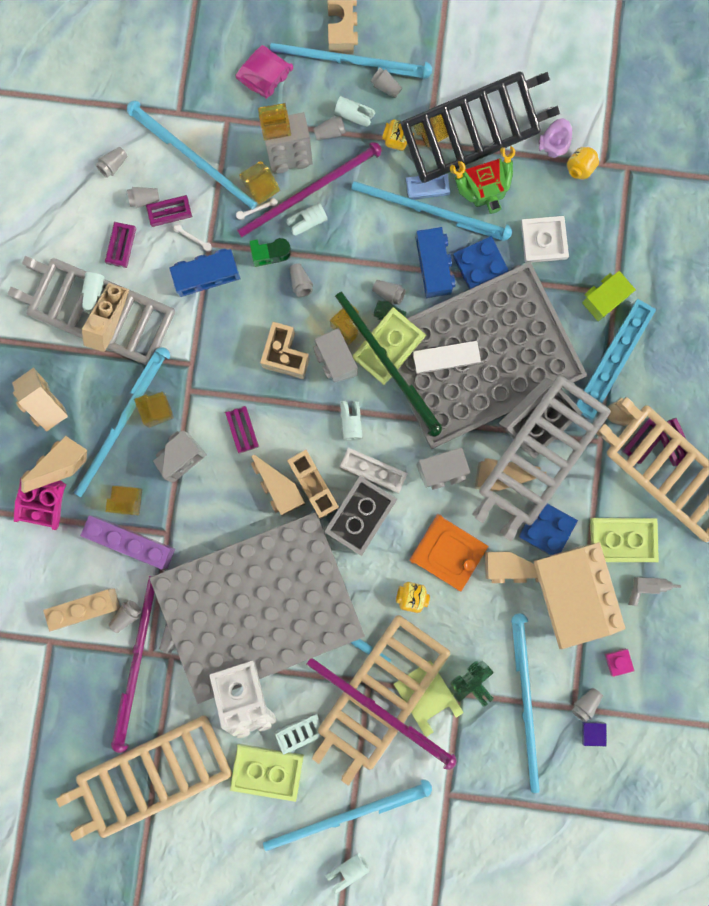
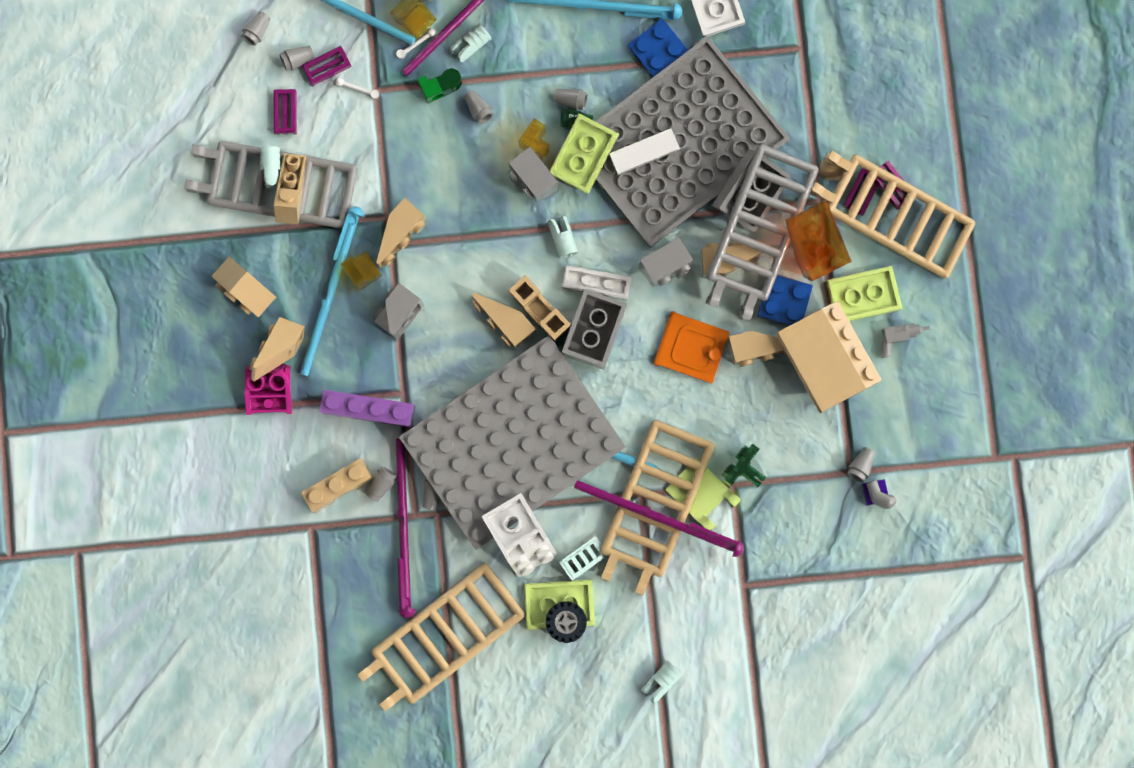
camera: 10 degrees left, 0 degrees up
clear yellow piece [105,486,142,516] -> none
blue brick [169,249,241,297] -> none
magenta tile [225,406,259,454] -> none
tan brick [260,322,310,379] -> none
medium azure bar [263,779,432,851] -> none
dark green bar [335,291,442,437] -> none
yellow head [396,582,430,613] -> none
blue brick [415,227,456,298] -> none
medium azure bar [511,613,540,793] -> none
medium azure plate [576,299,656,420] -> none
lime brick [582,271,636,322] -> none
dark pink plate [605,648,634,677] -> none
none -> tan slope [376,198,426,268]
none -> black wheel [546,601,587,643]
none -> clear orange slope [785,200,852,281]
none -> light grey arm [866,481,896,509]

